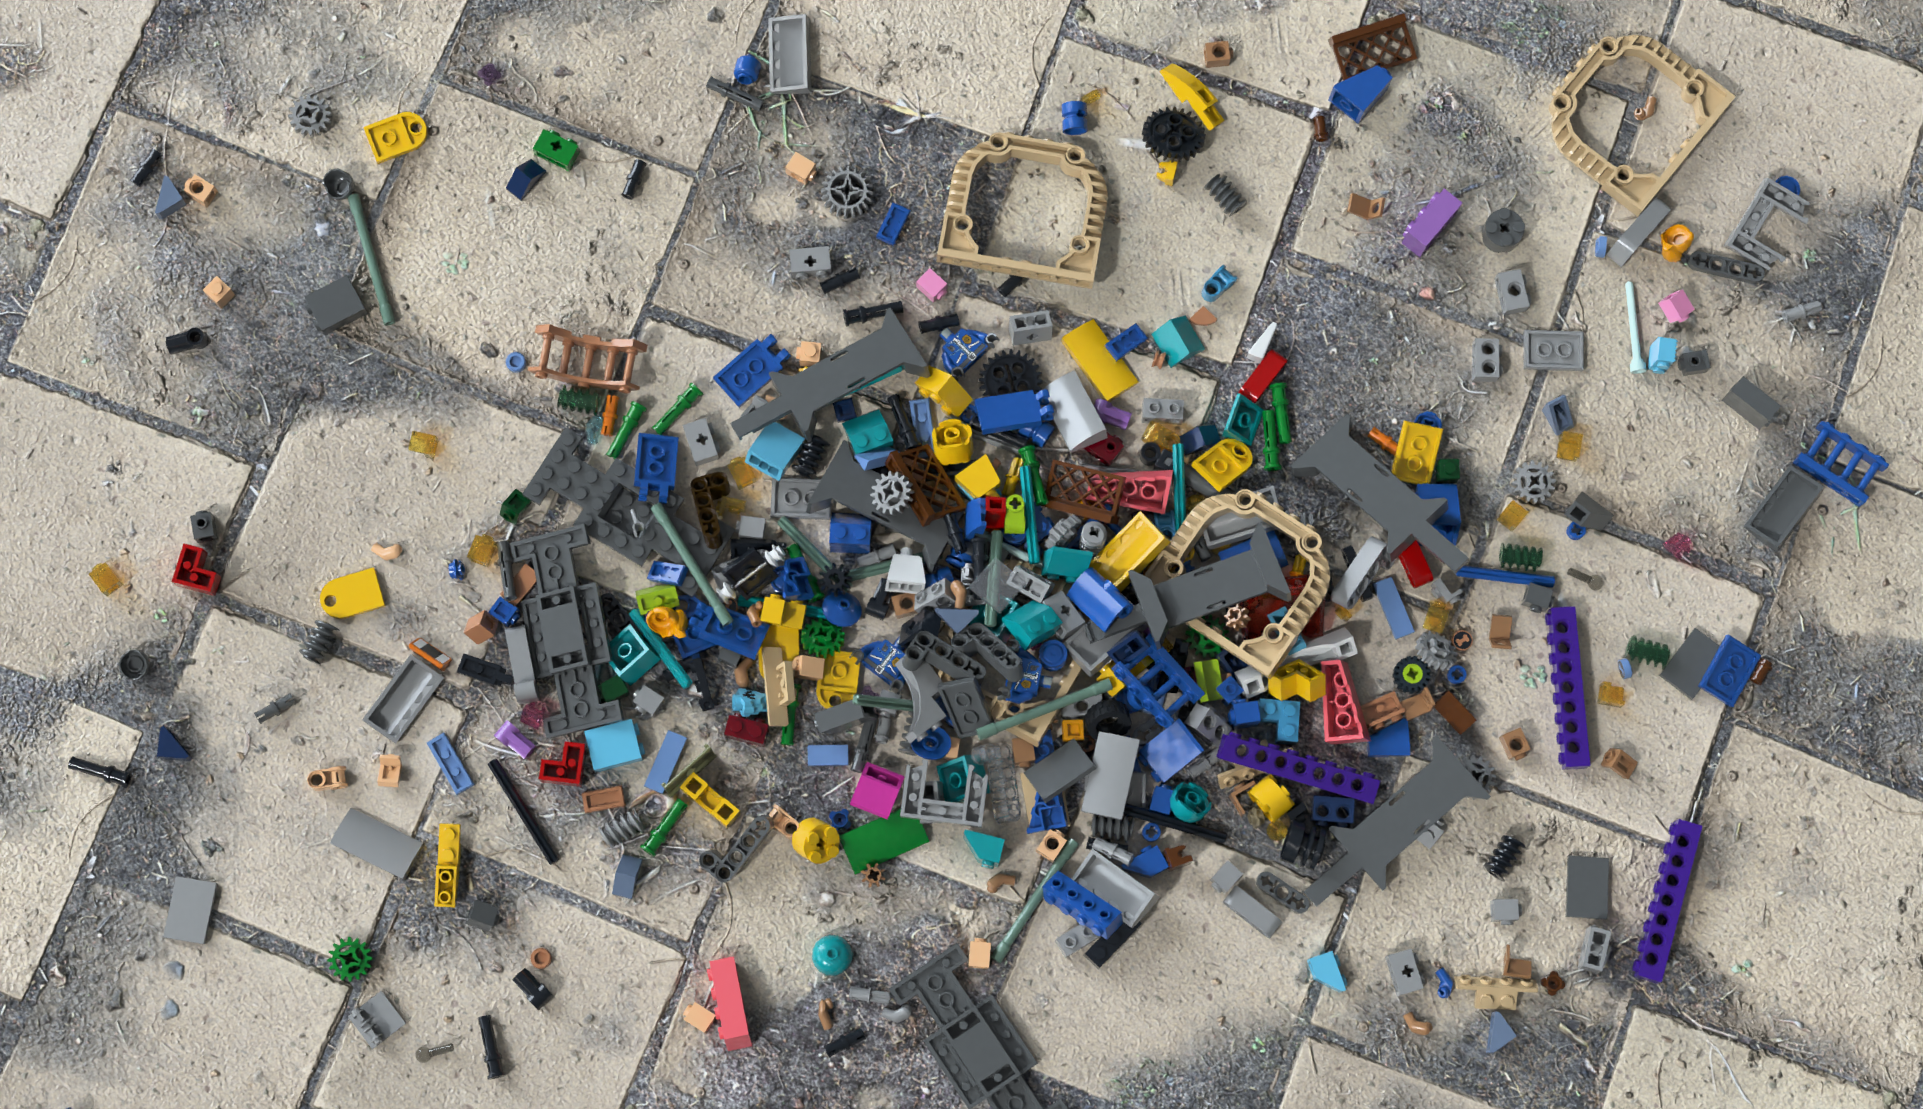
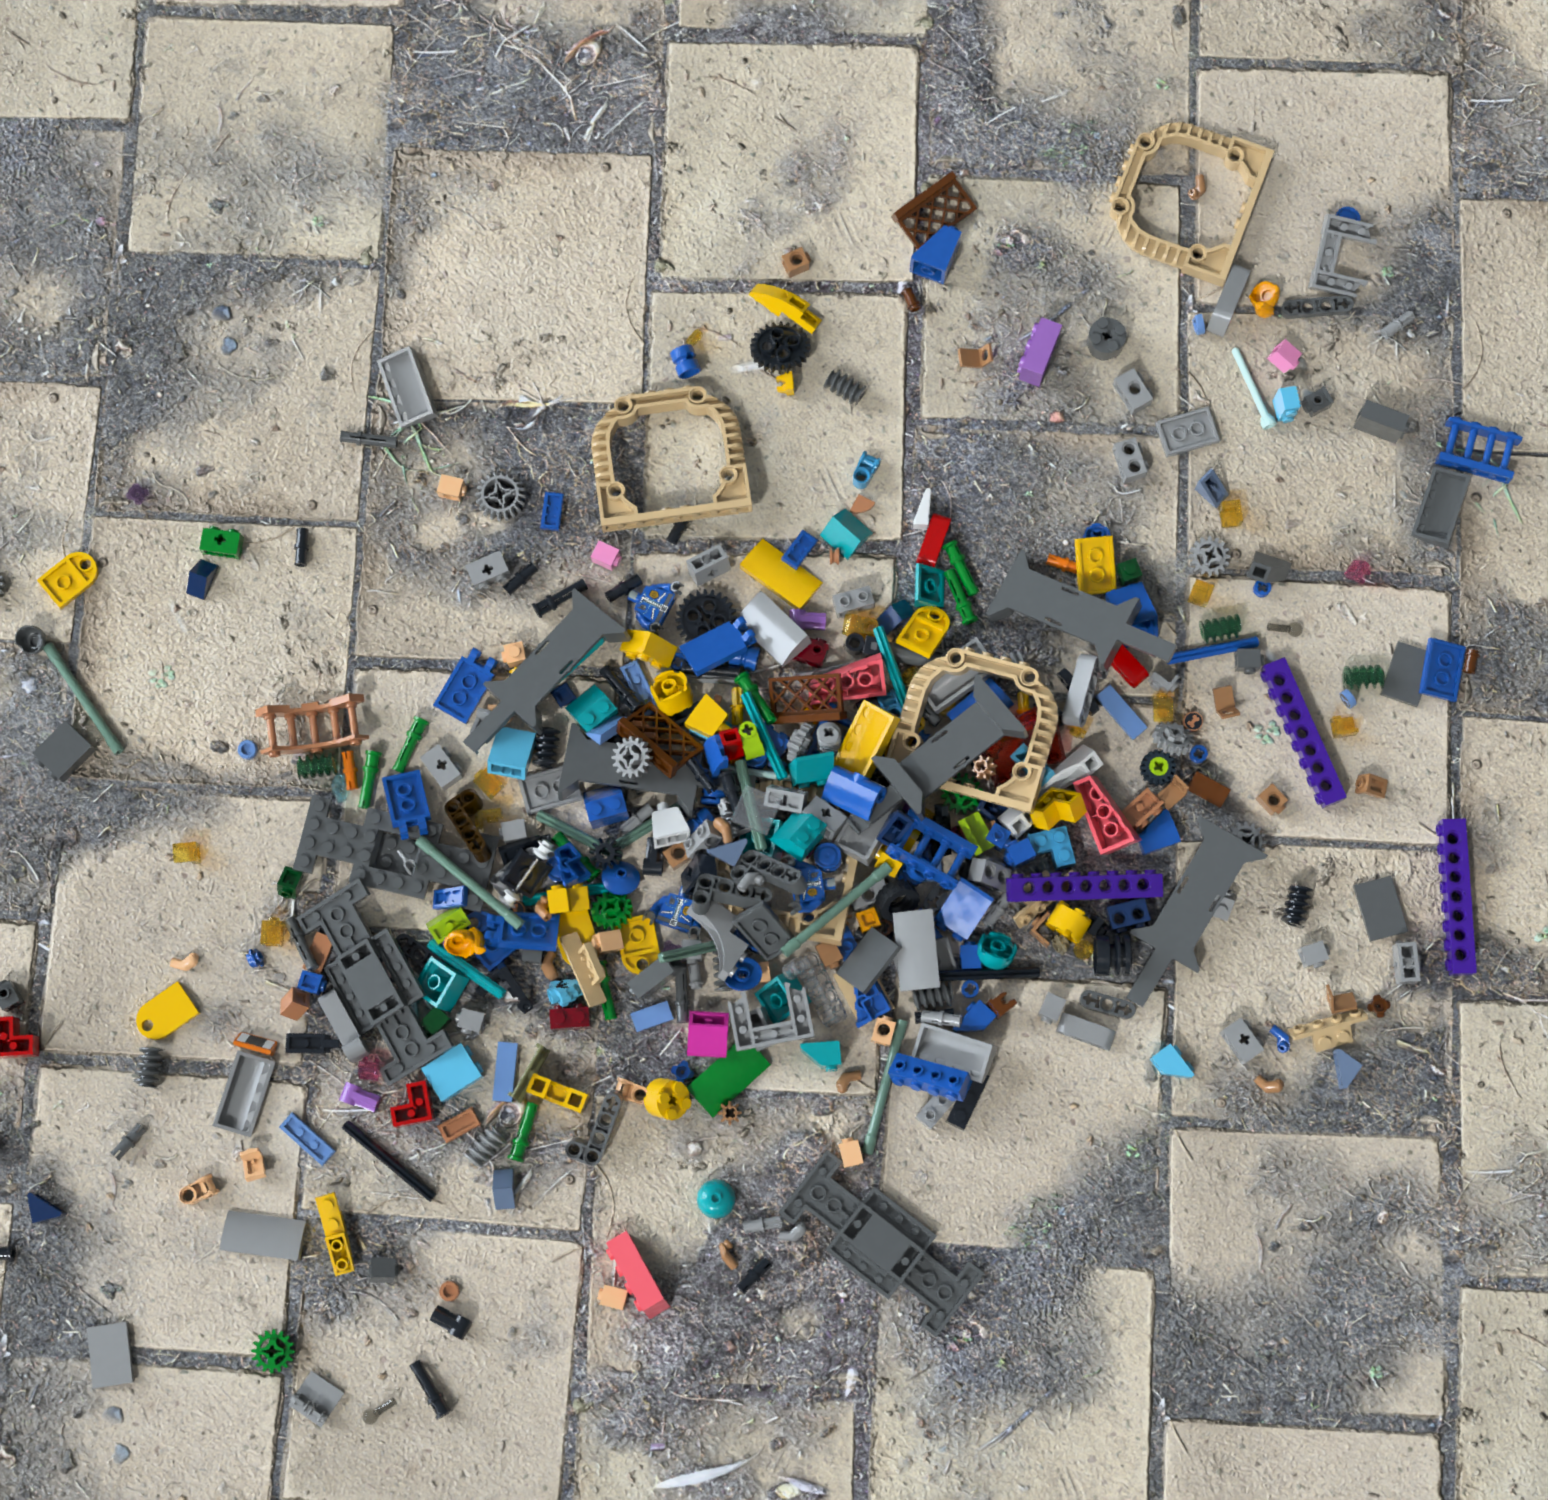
camera: 10 degrees left, 0 degrees up
blue head [734,55,761,85] -> none
none -> light grey arm [737,872,765,892]

